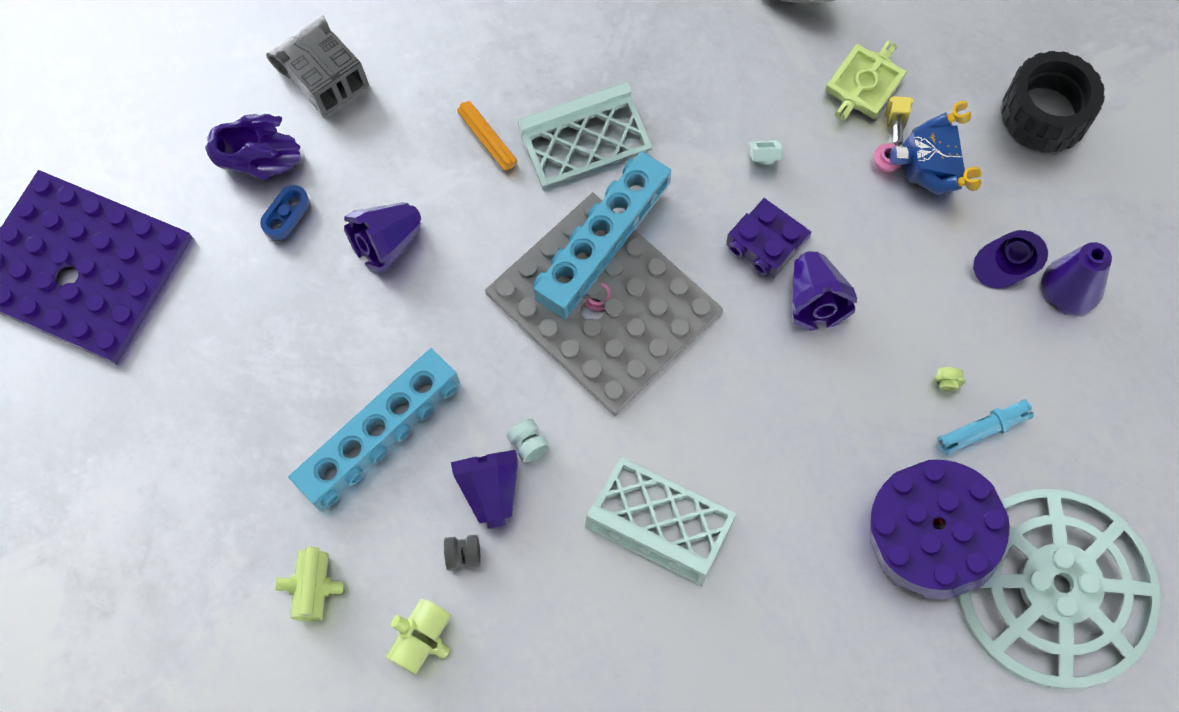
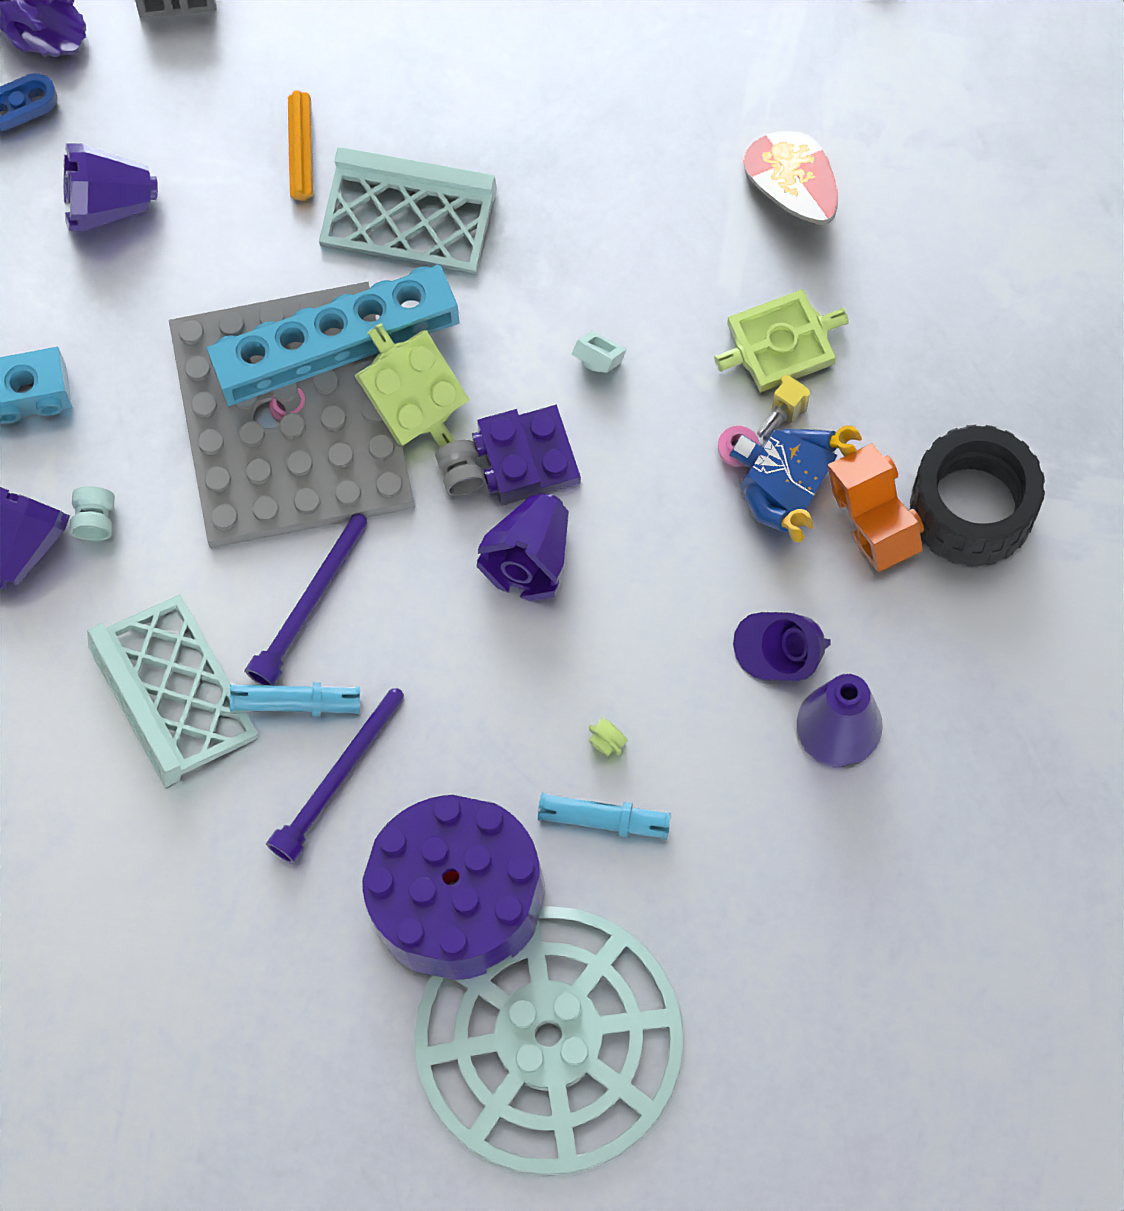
camera: 30 degrees right, 0 degrees up
none -> medium azure pin [230,682,360,717]
none -> dark purple piece [244,514,367,686]
none -> dark purple piece [266,688,404,864]
none -> yellowish green plate [355,323,470,447]
none -> light grey wheel [435,440,486,496]
none -> orange brick [828,443,924,572]

